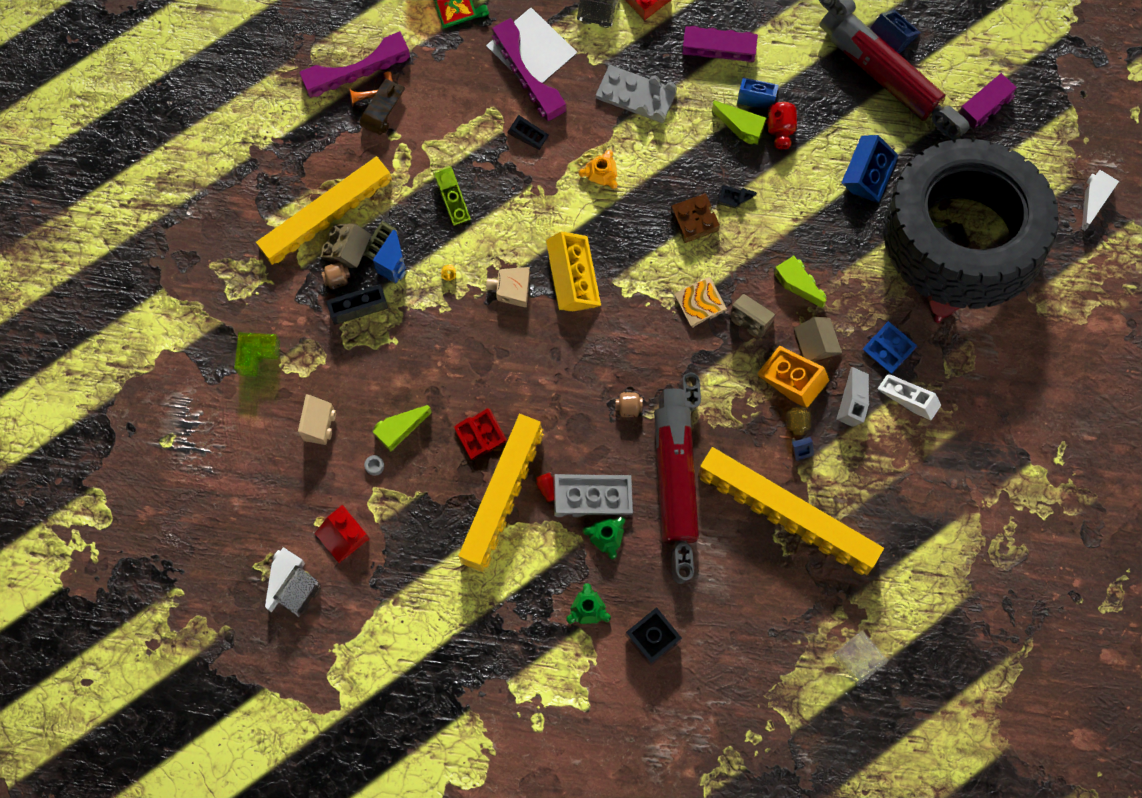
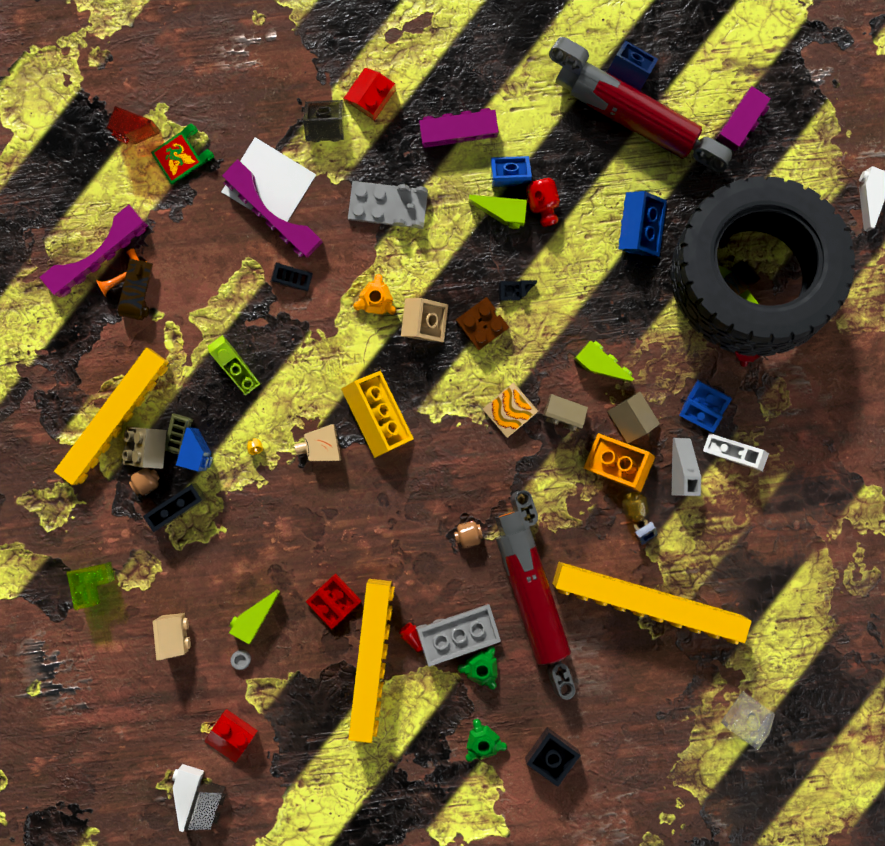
camera: 15 degrees left, 15 degrees up
none -> tan slope [401,298,448,342]

